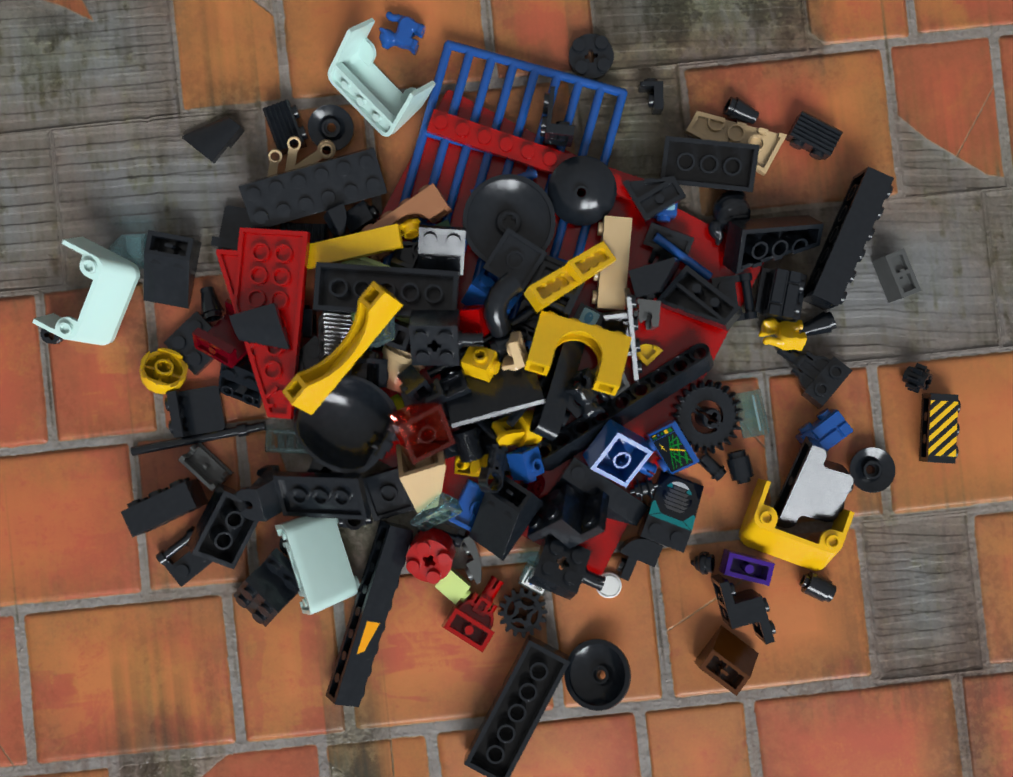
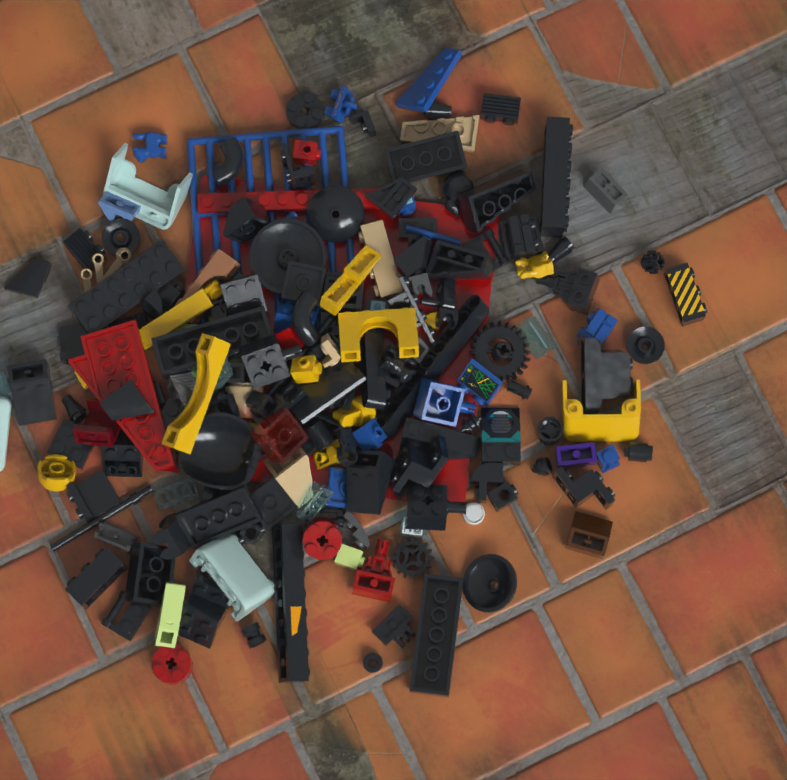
camera: 20 degrees left, 10 degrees down
black brick [726,449,754,484] -> none
none -> medium blue slope [98,192,141,222]
none -> red brick [151,644,193,685]
none -> yellowish green slope [155,582,186,648]
none -> black cylinder [211,137,244,187]
none -> black slope [223,197,271,245]
none -> black wheel [241,622,267,649]
none -> red brick [293,140,321,166]
none -> blue hips [325,86,358,124]
none -> black plate [363,653,383,673]
none -> black hinge [372,604,416,649]
none -> blue wing [395,48,462,113]
none -> black piece [420,278,458,330]
none -> black brick [487,481,519,512]
none -> black wheel [537,417,563,446]
none -> blue brick [596,445,620,473]

